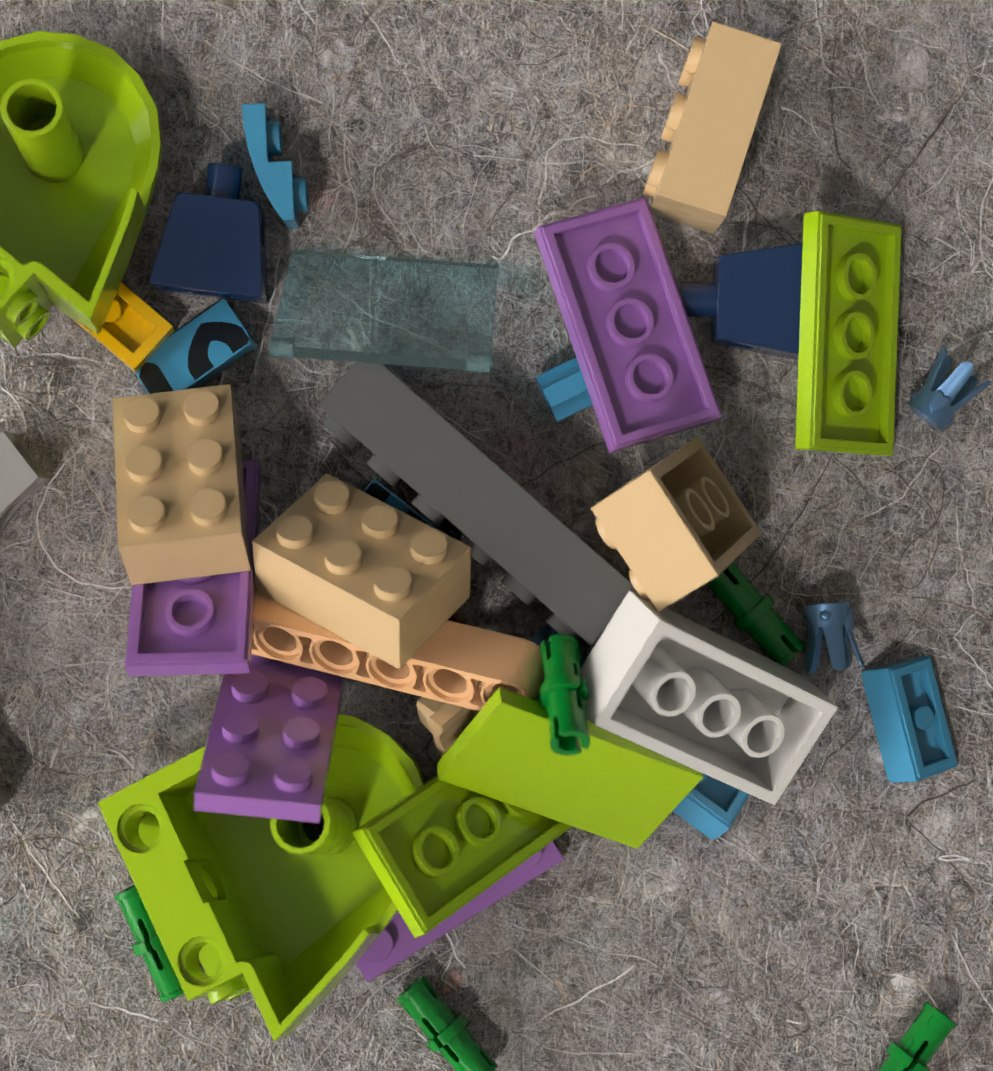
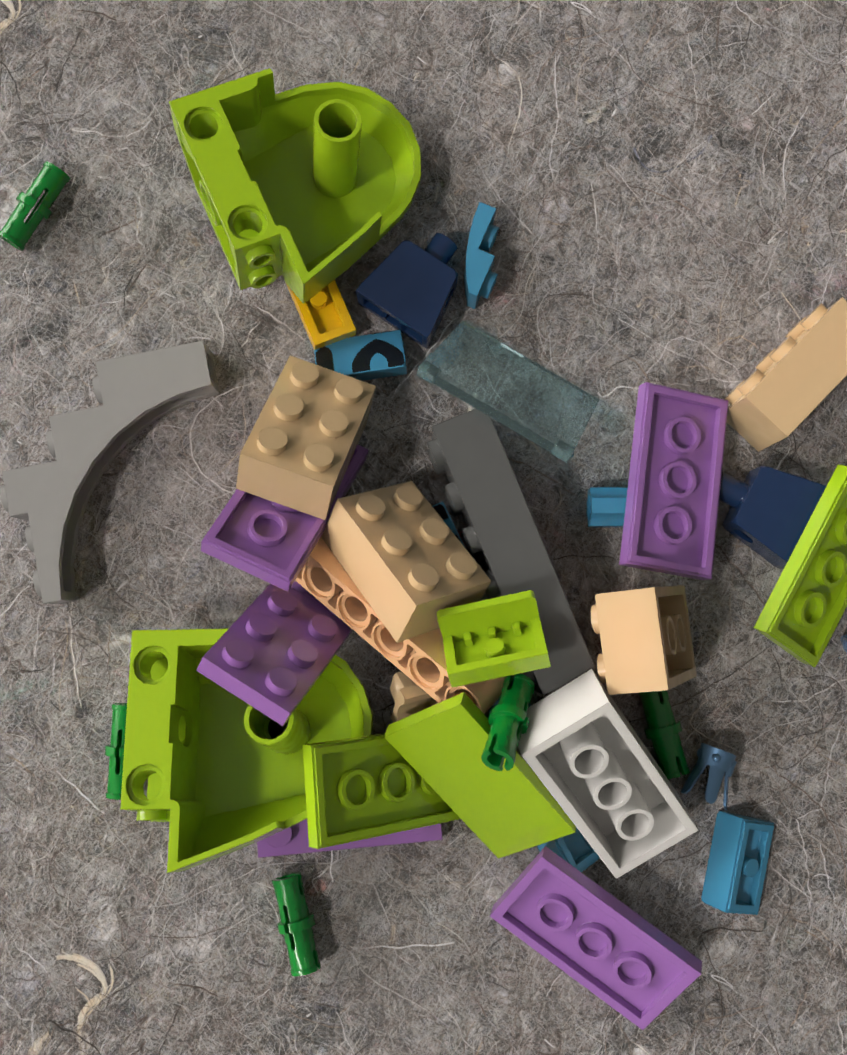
camera: 25 degrees right, 5 degrees down
none -> lime bracket [436,590,551,688]
none -> medium lavender plate [490,846,702,1030]

